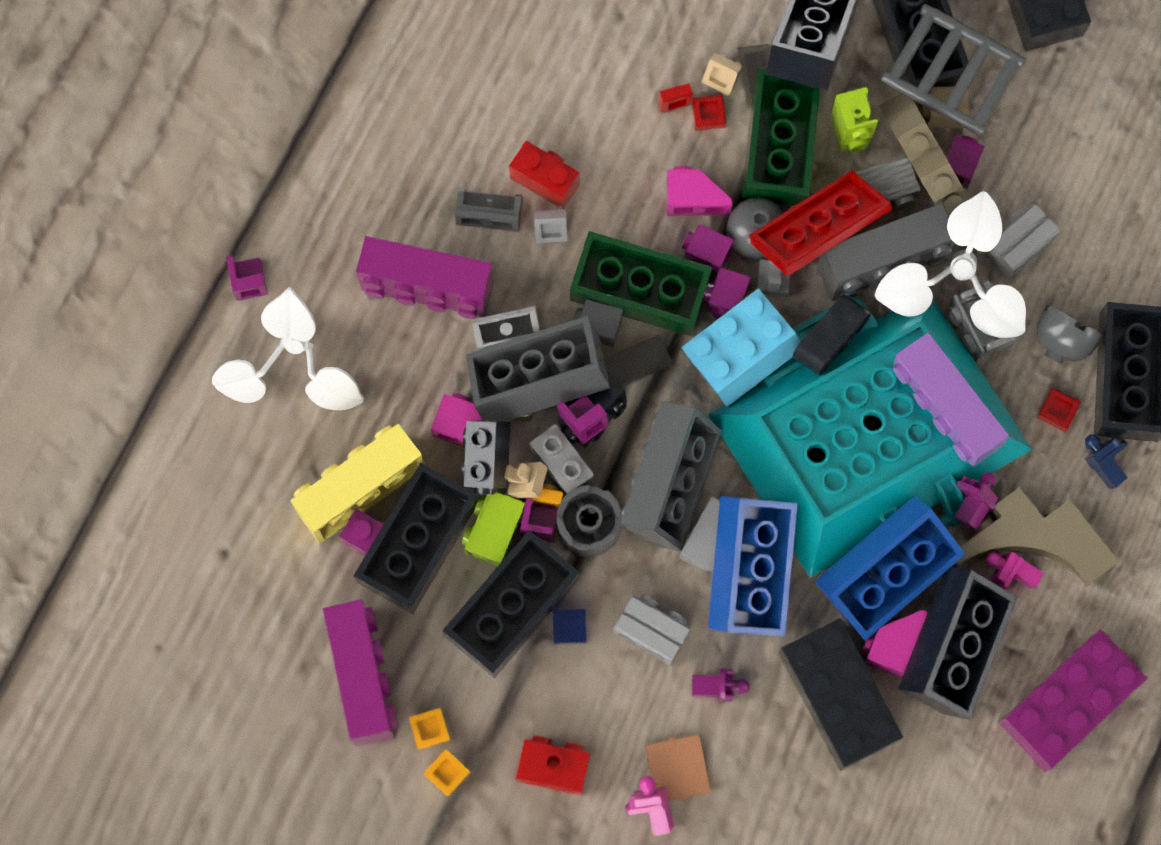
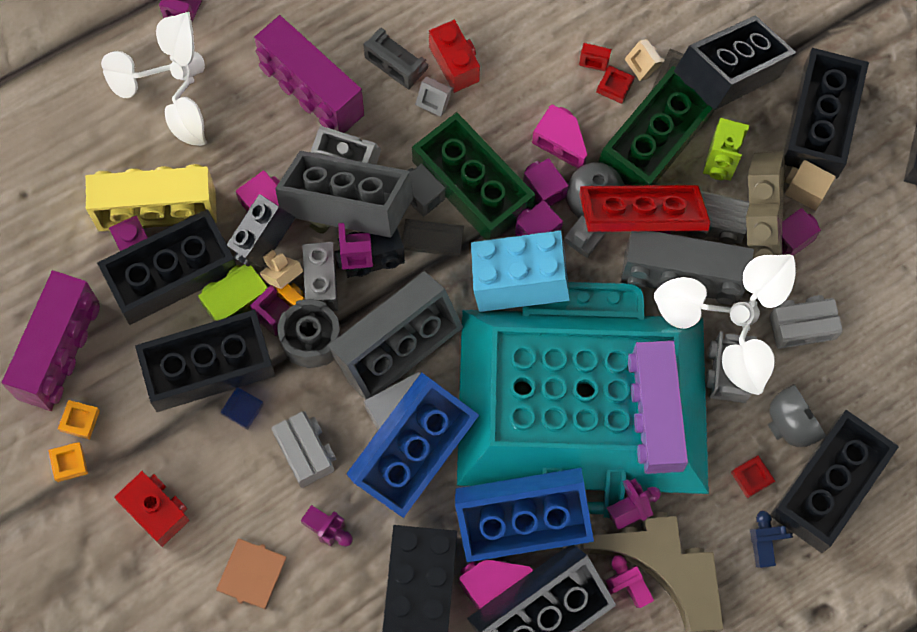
camera: 30 degrees right, 5 degrees down
piece [625,776,674,835] -> none
black beam [792,294,871,376] -> none
dark grey bar [880,4,1027,136] -> none

